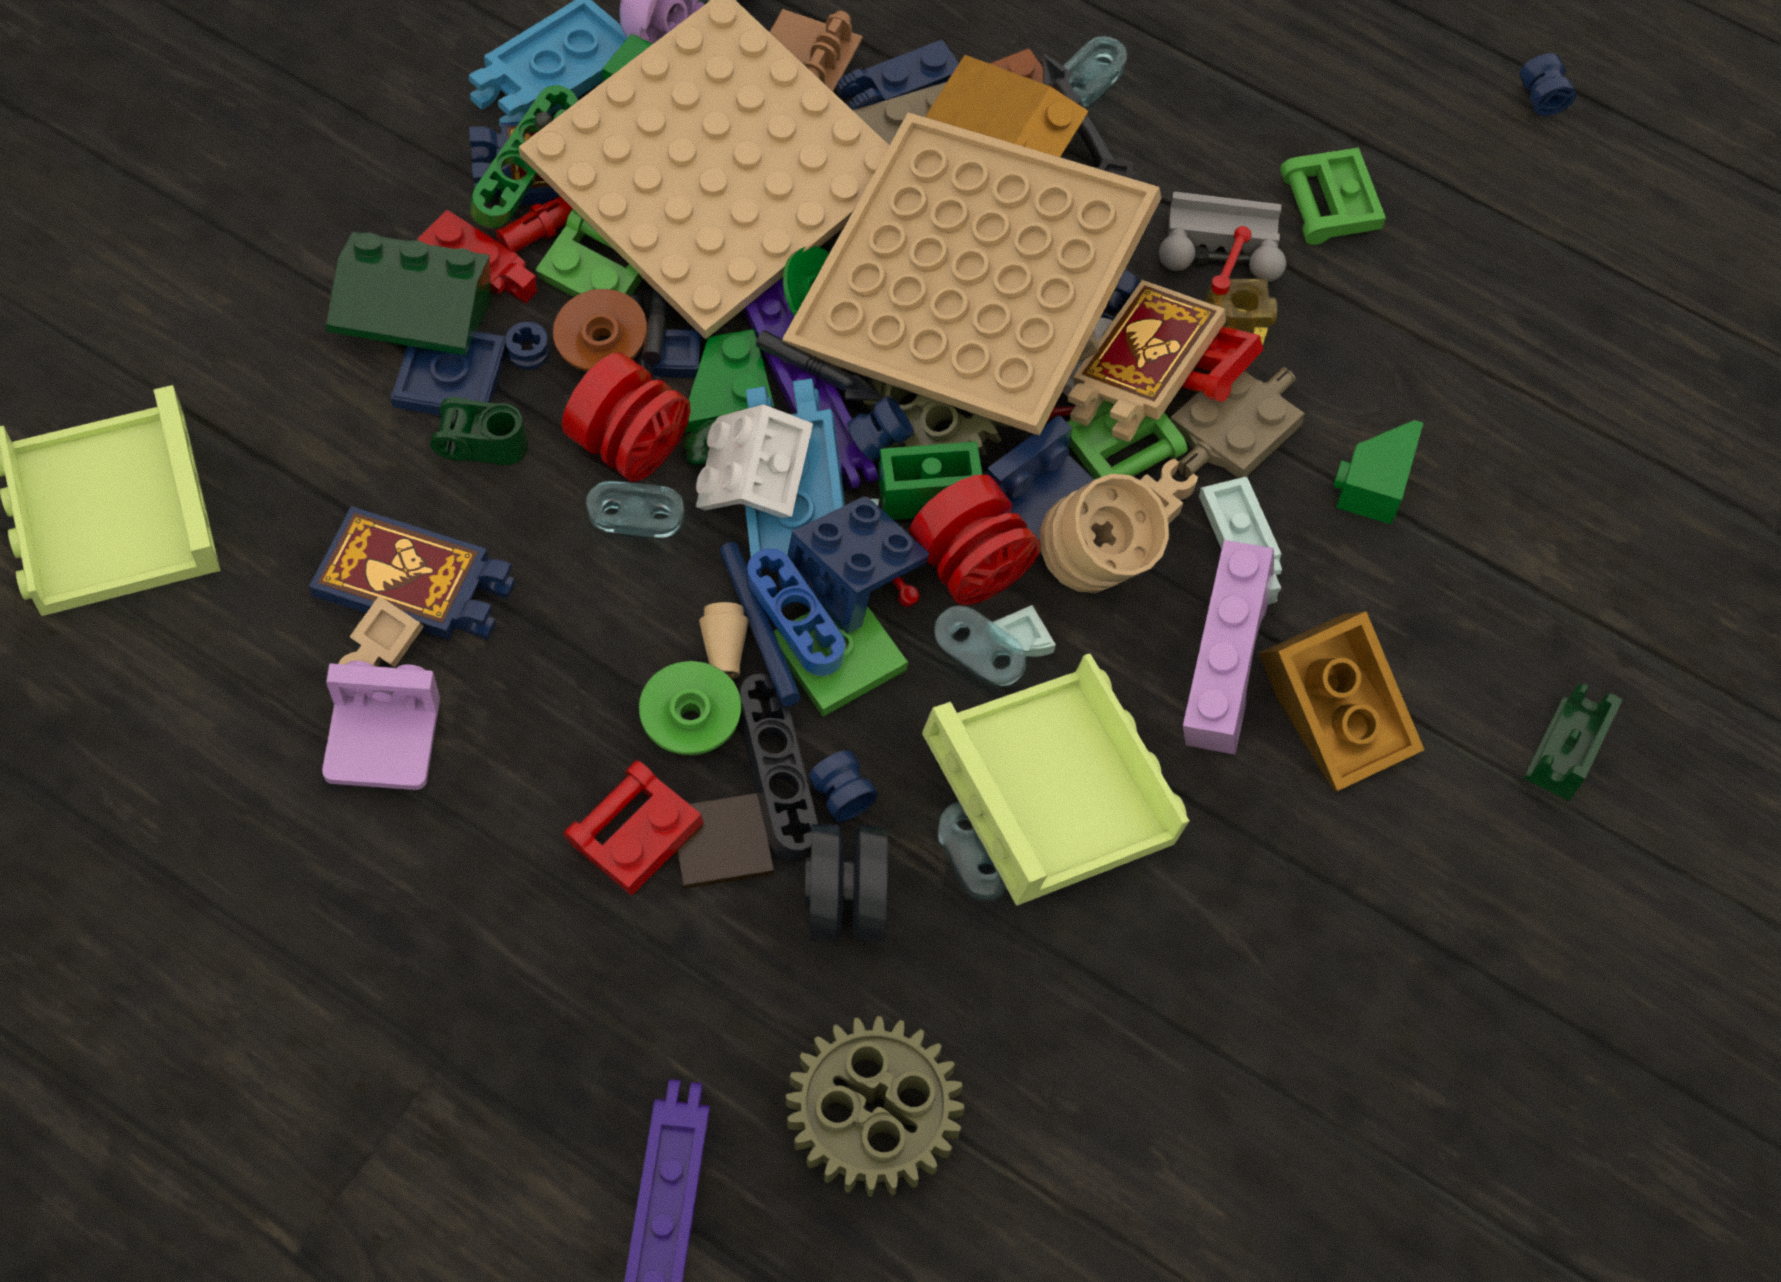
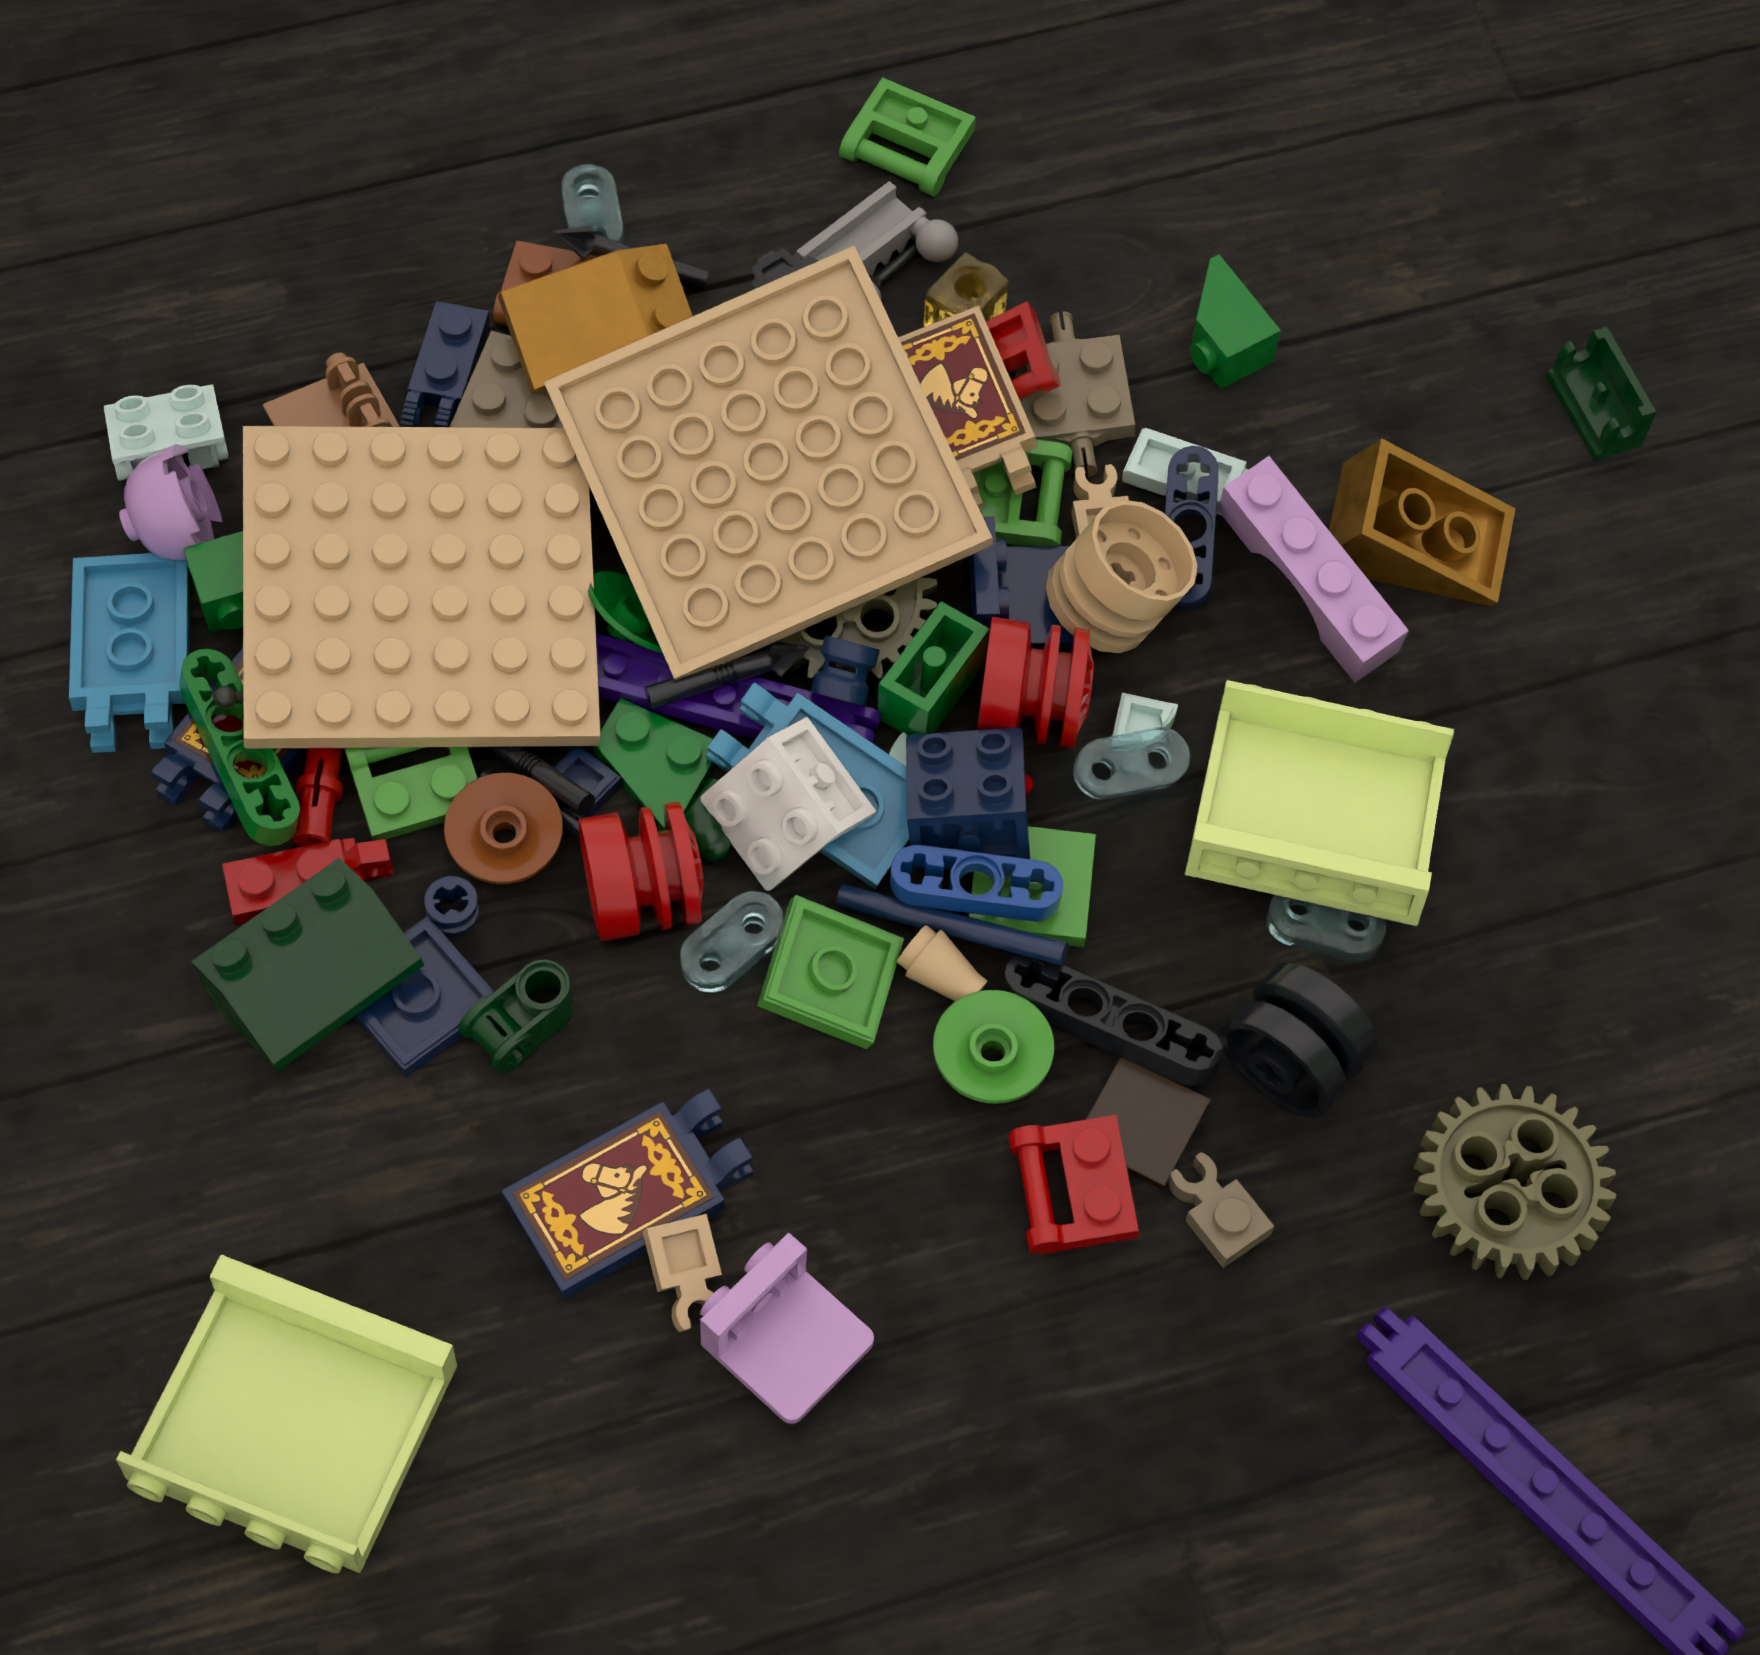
camera: 50 degrees left, 0 degrees up
dark blue wheel [809,750,878,822] -> none
red hinge [1211,226,1252,295] -> none
none -> bright green plate [757,895,904,1049]
none -> dark blue beam [1165,446,1219,610]
none -> dark tan plate [1168,1152,1274,1268]

